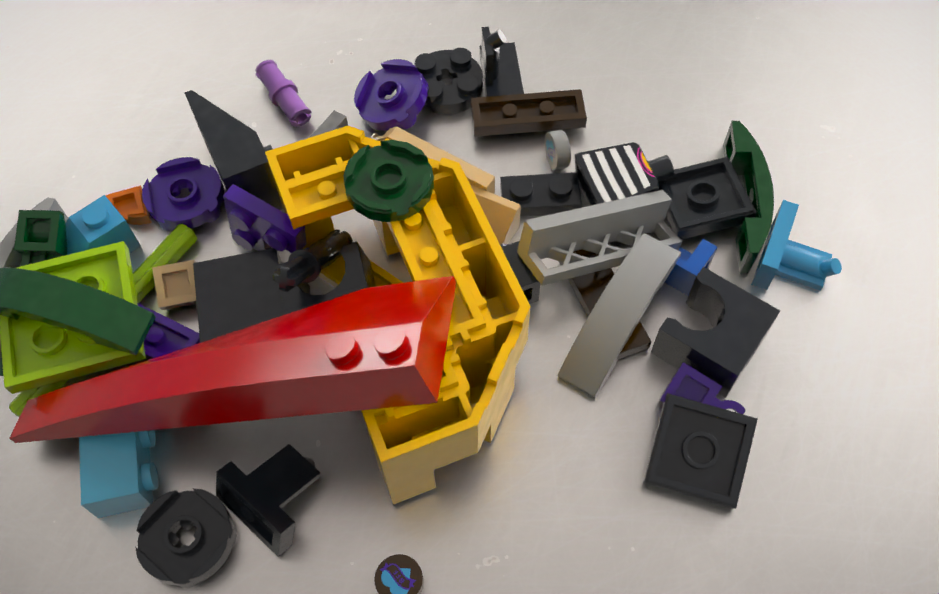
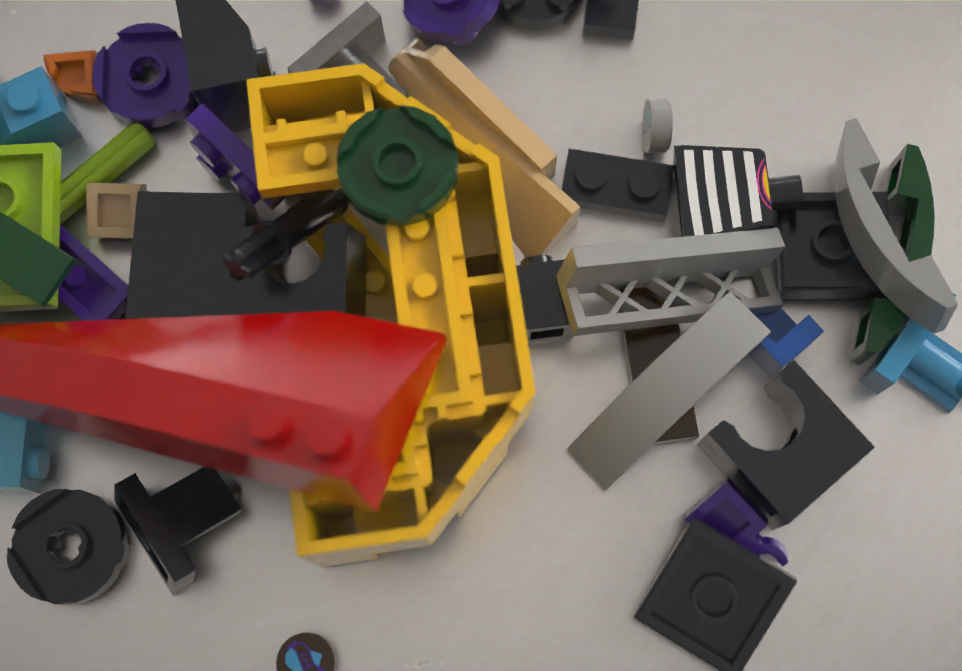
camera: 15 degrees right, 15 degrees up
dark brown plate [471,89,587,137] -> none
none -> light grey slope [834,118,958,334]

